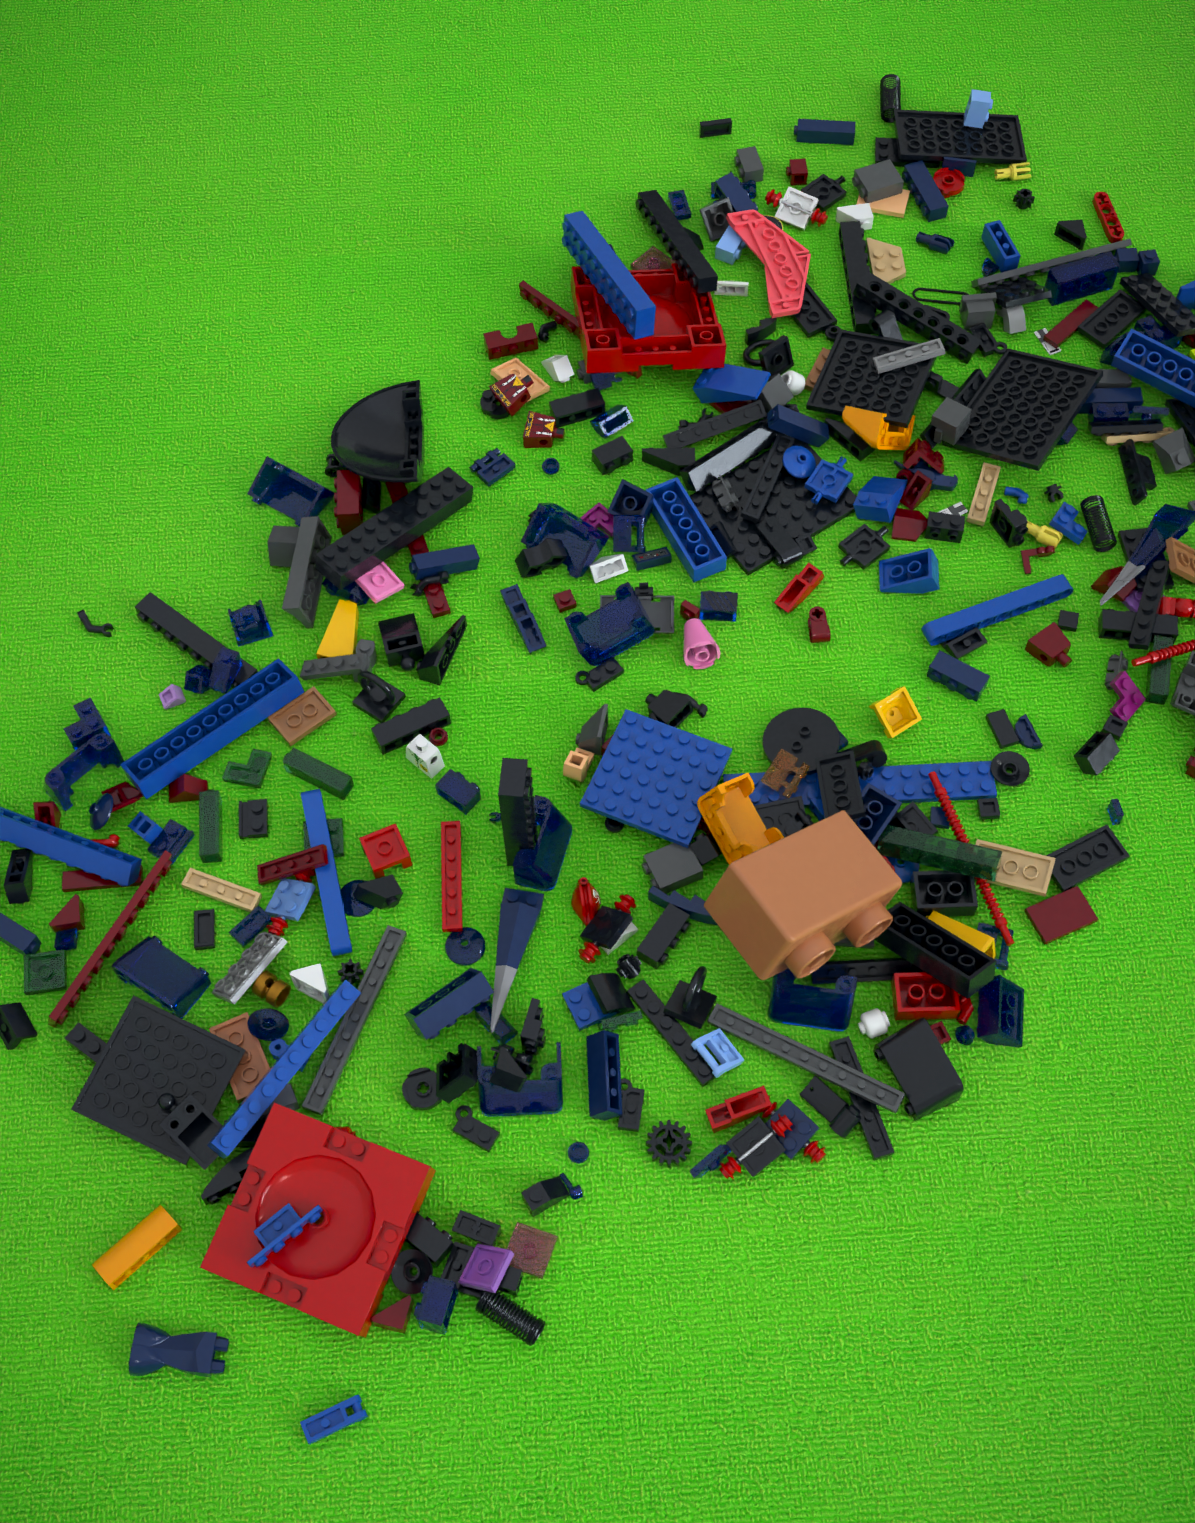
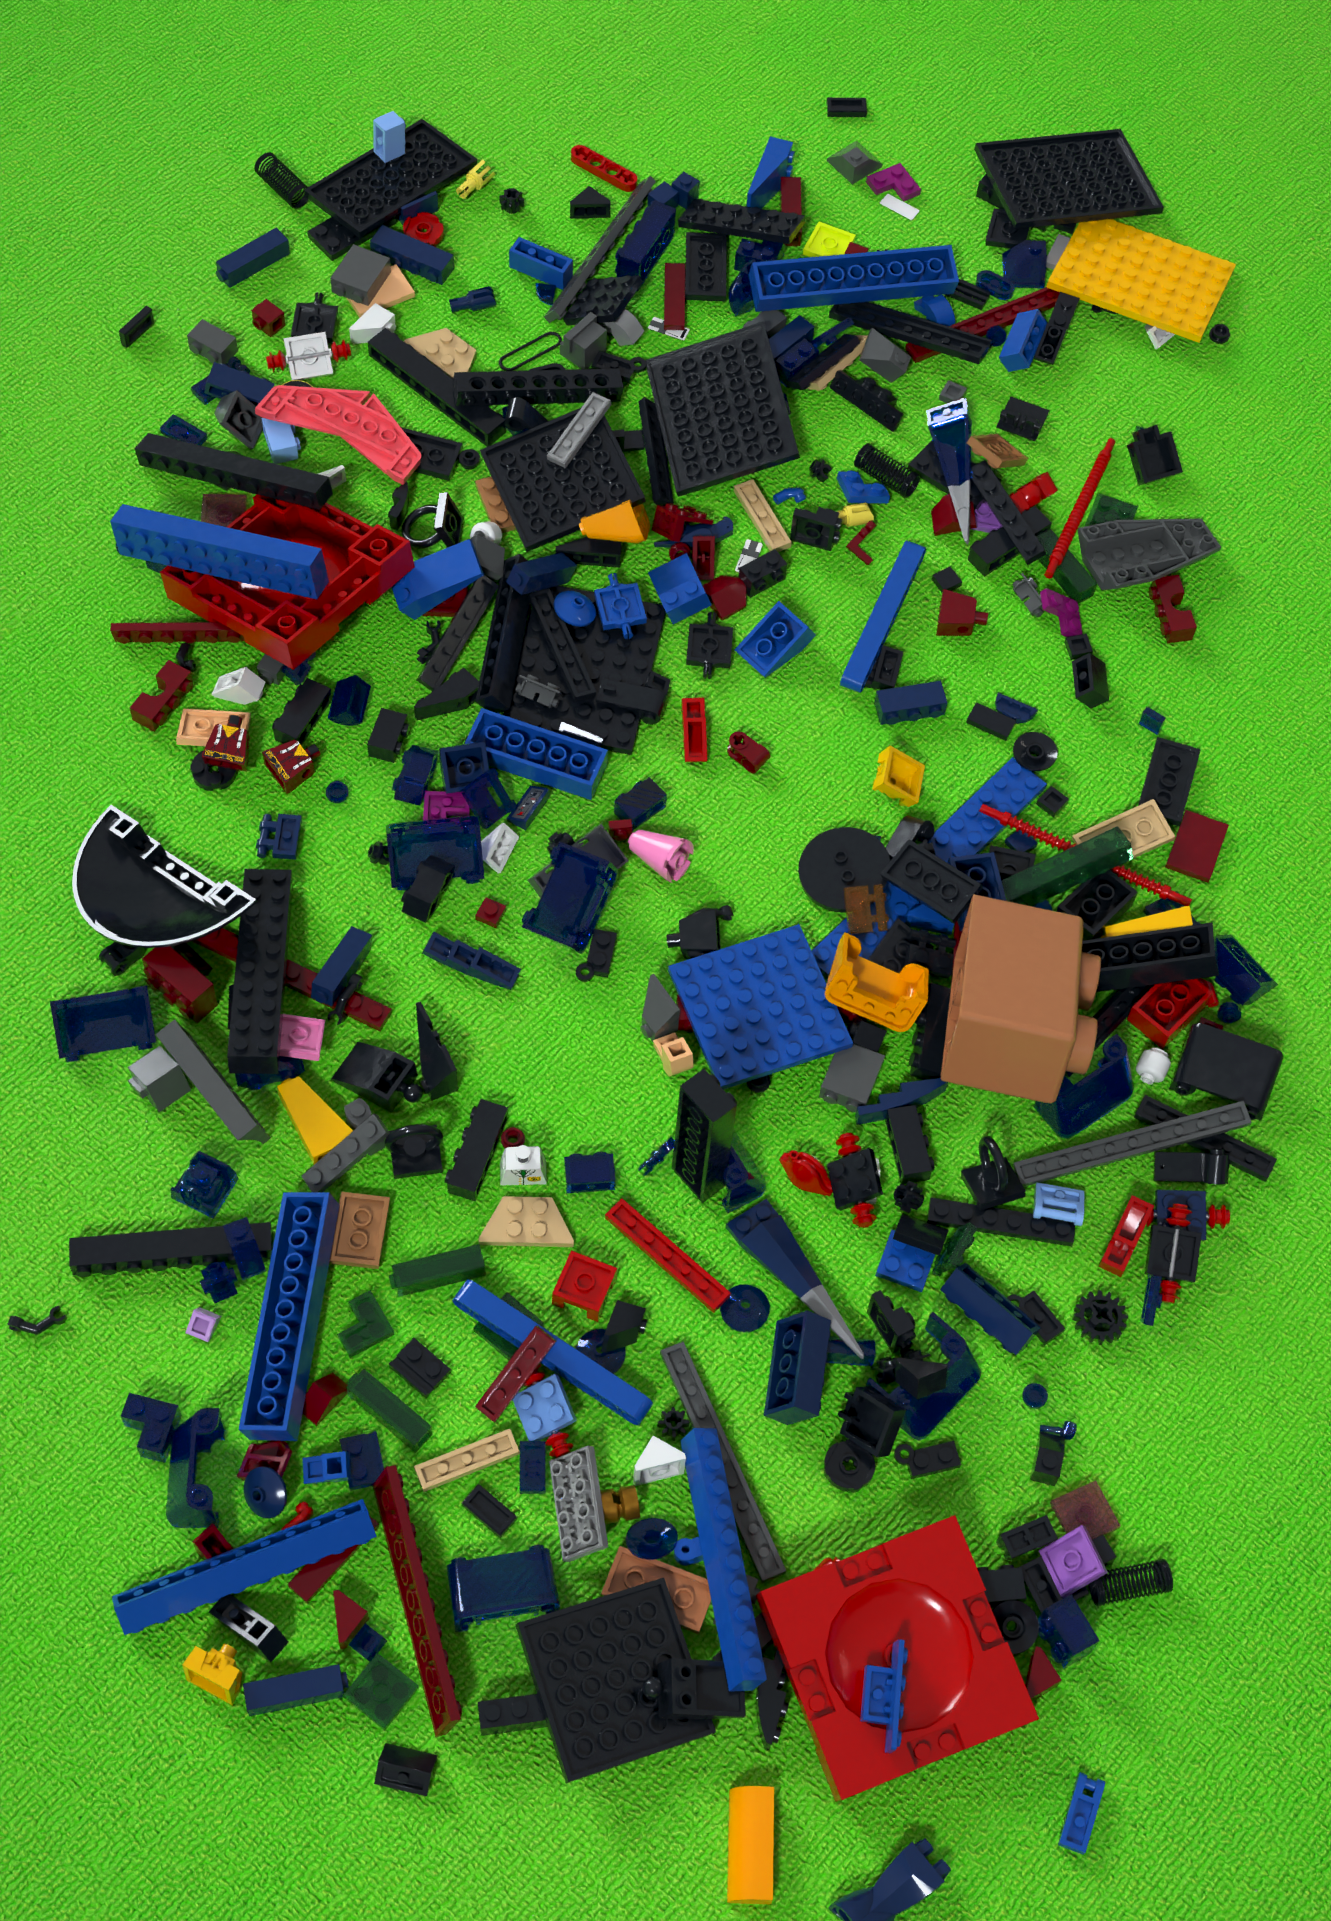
camera: 50 degrees left, 0 degrees up
dark grey plate [931,397,971,446] -> none
none -> clear blue brick [392,745,439,806]
none -> tan wing [478,1196,574,1247]

